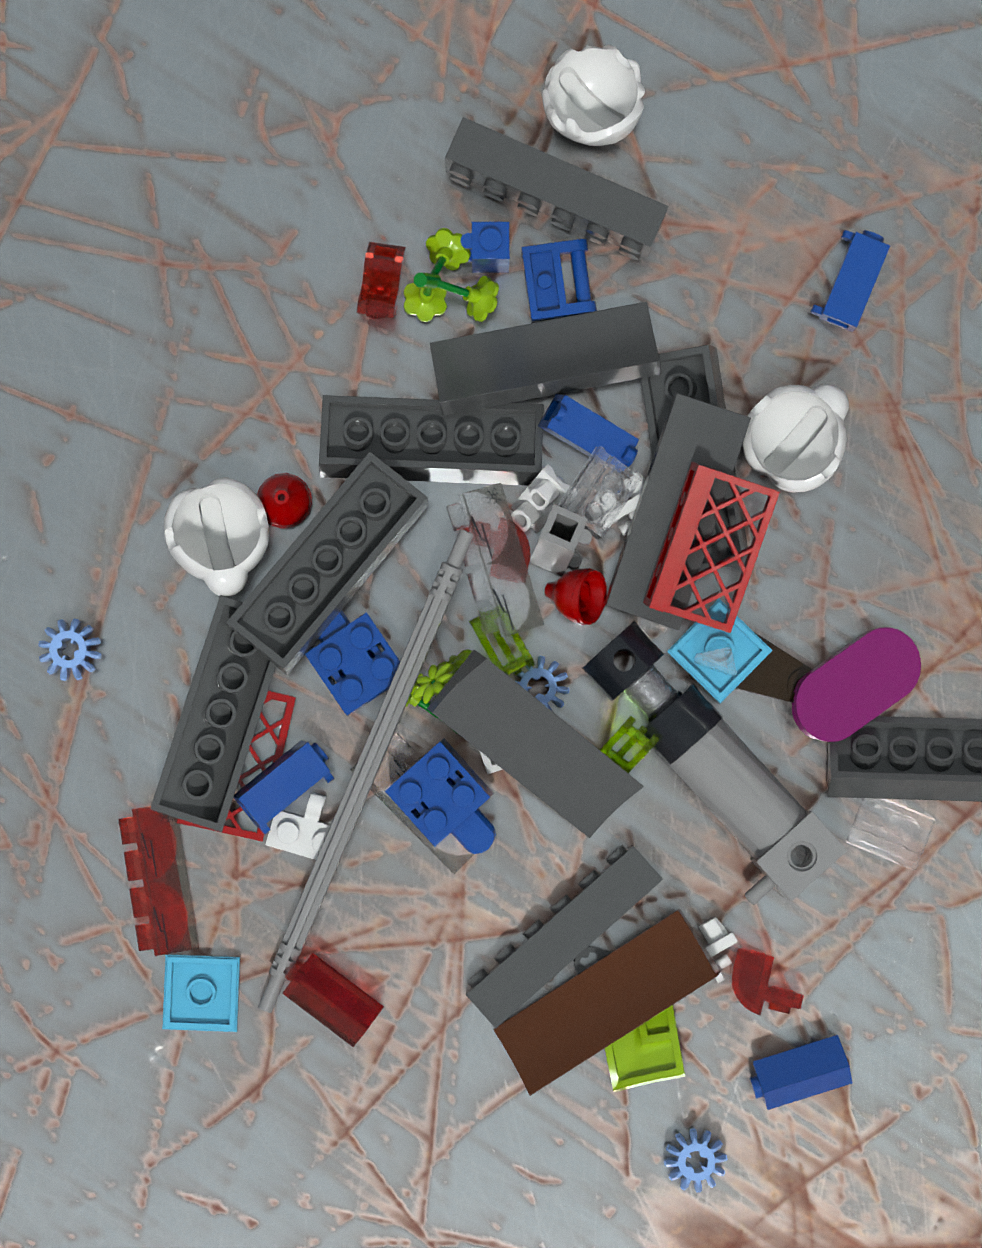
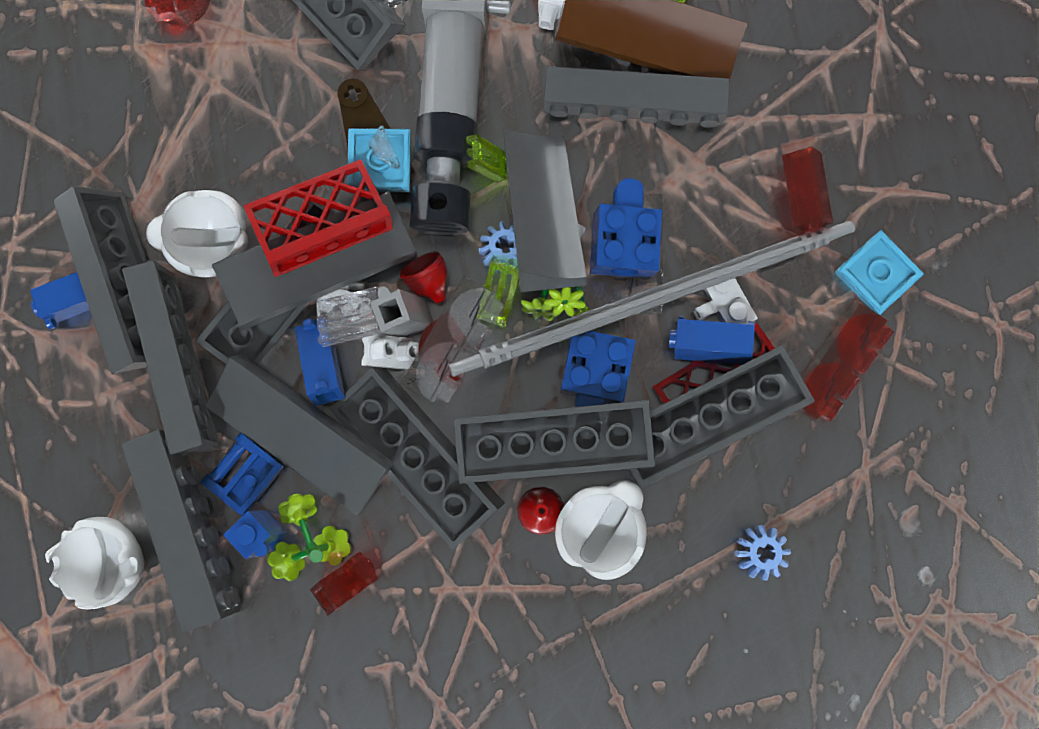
camera: 130 degrees left, 5 degrees down
magenta tile [792,627,921,742] -> none
none -> dark grey arch [53,186,147,375]
none -> dark grey arch [122,260,220,455]

